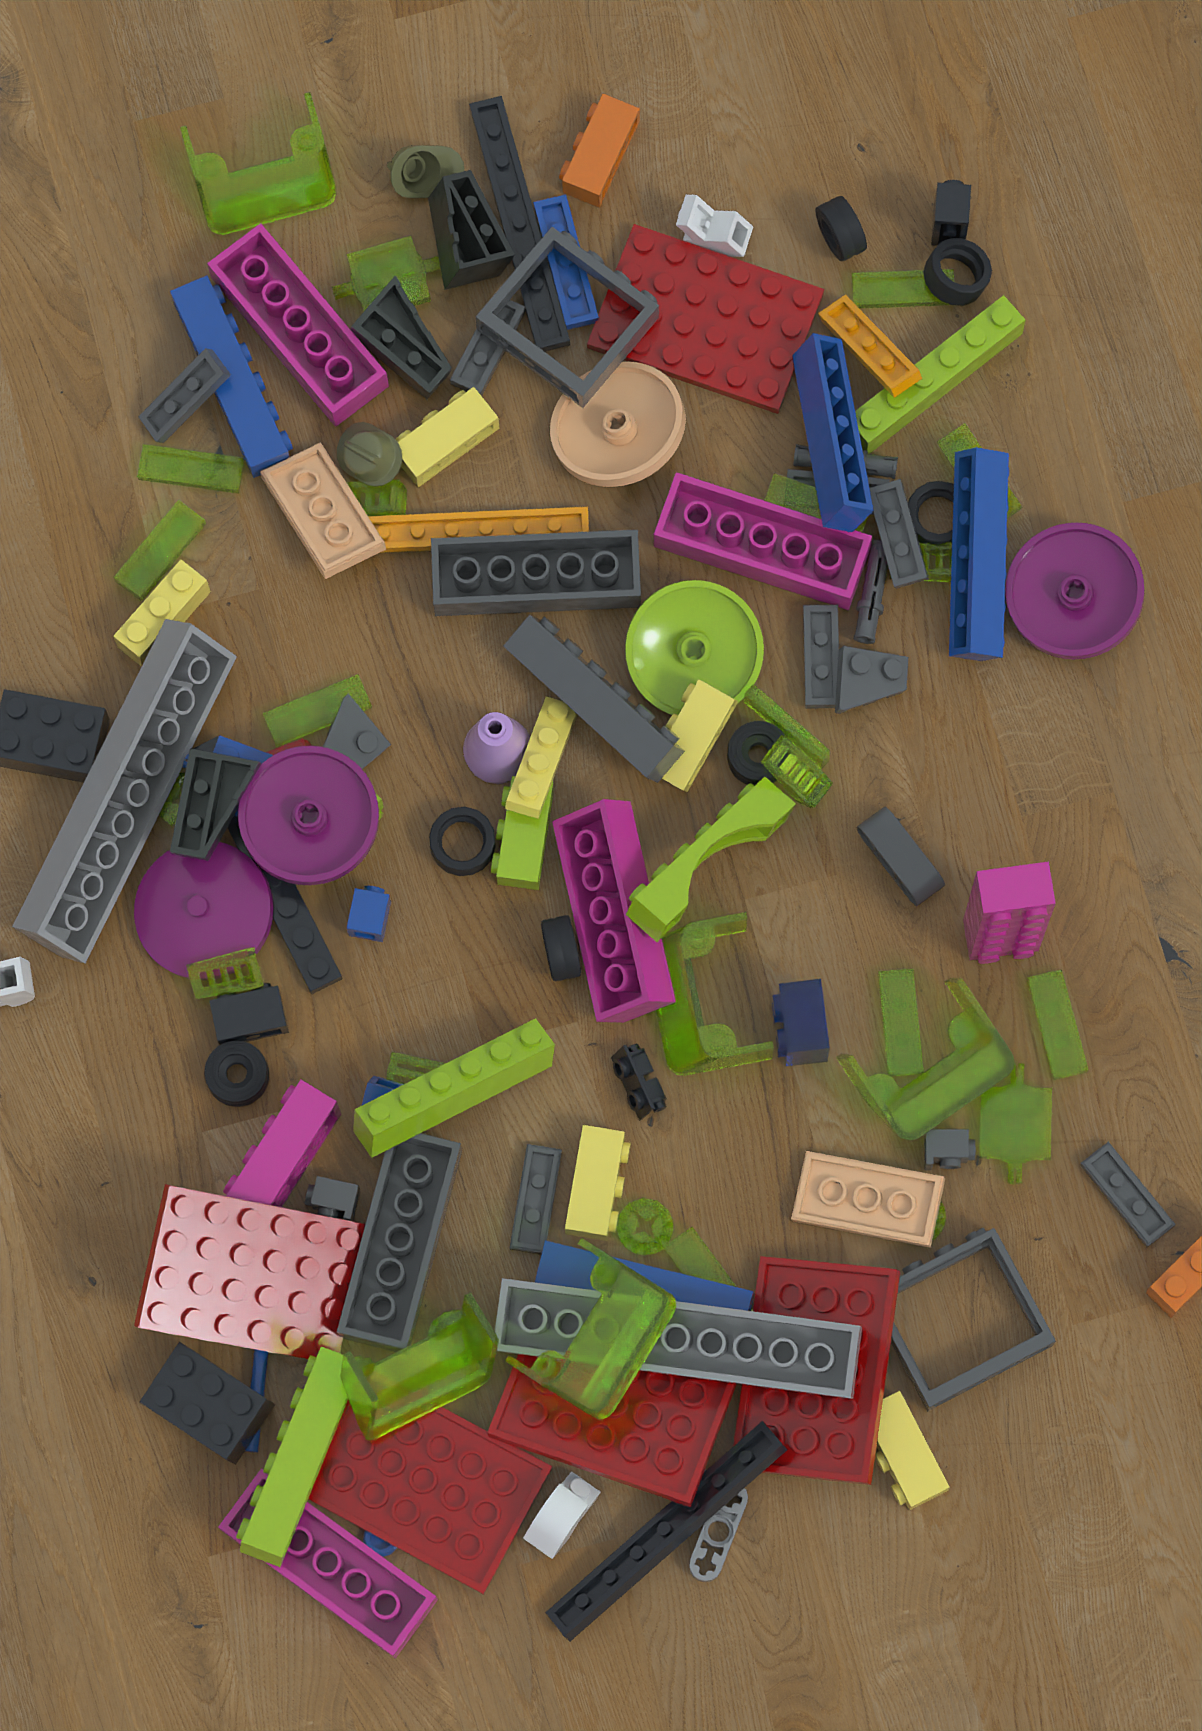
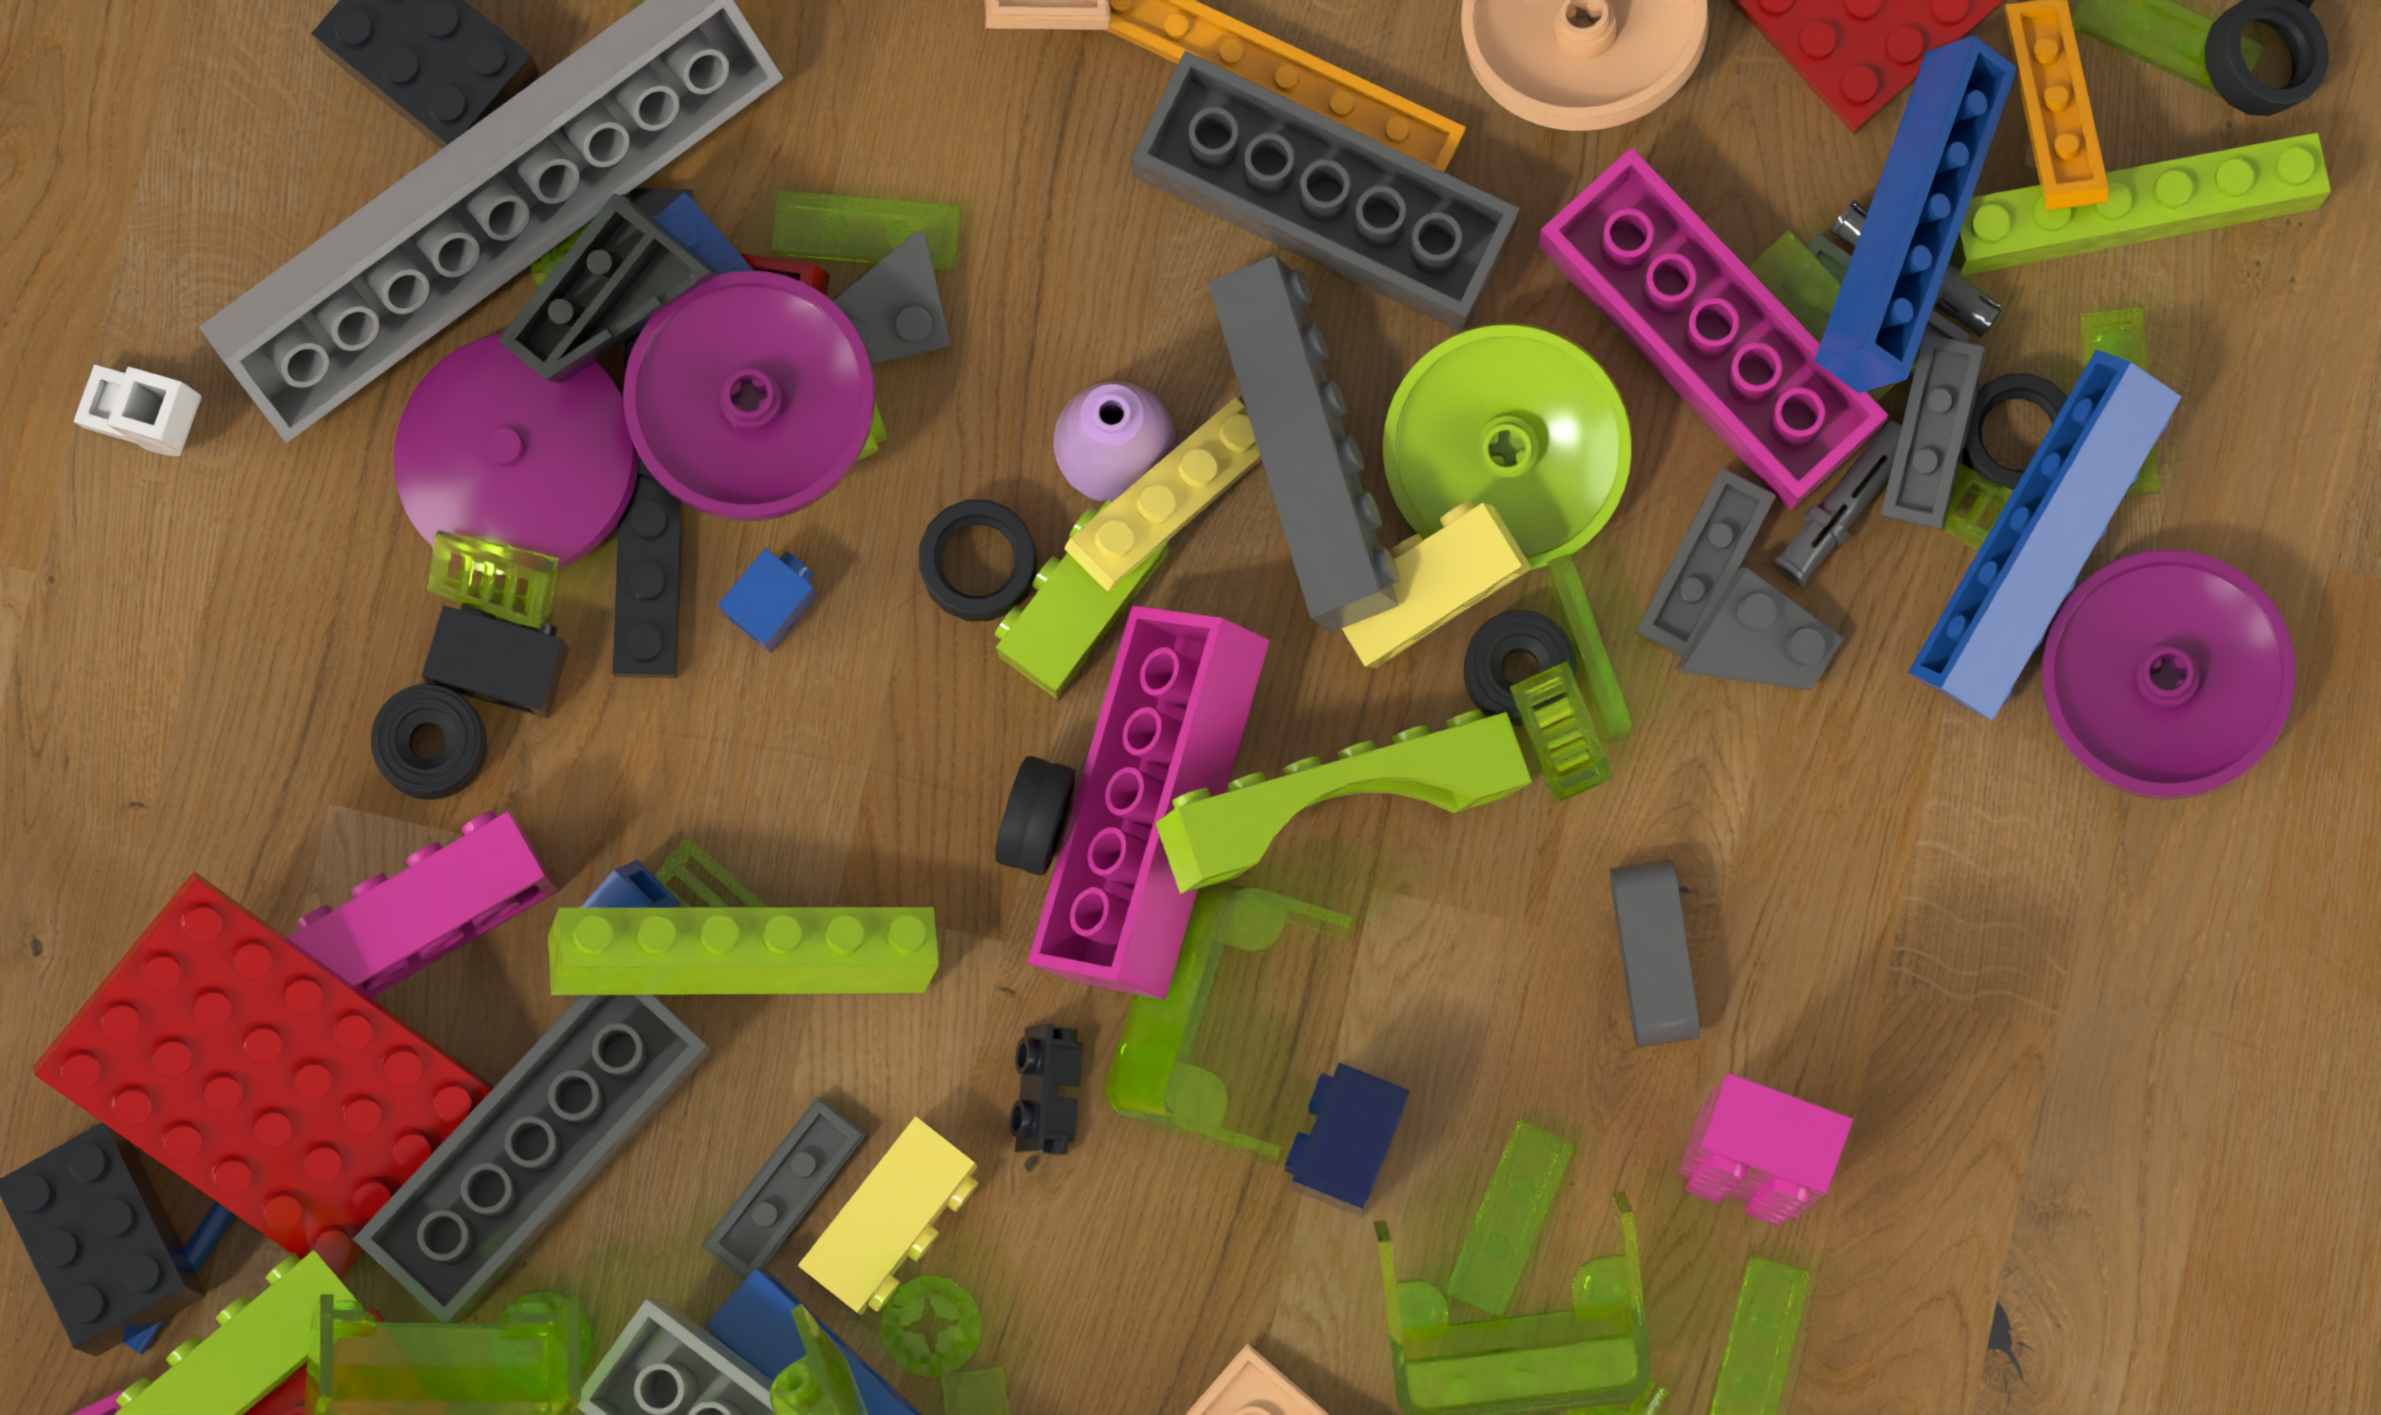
camera: 30 degrees right, 5 degrees up
dark grey brick [305,1176,360,1221] -> none

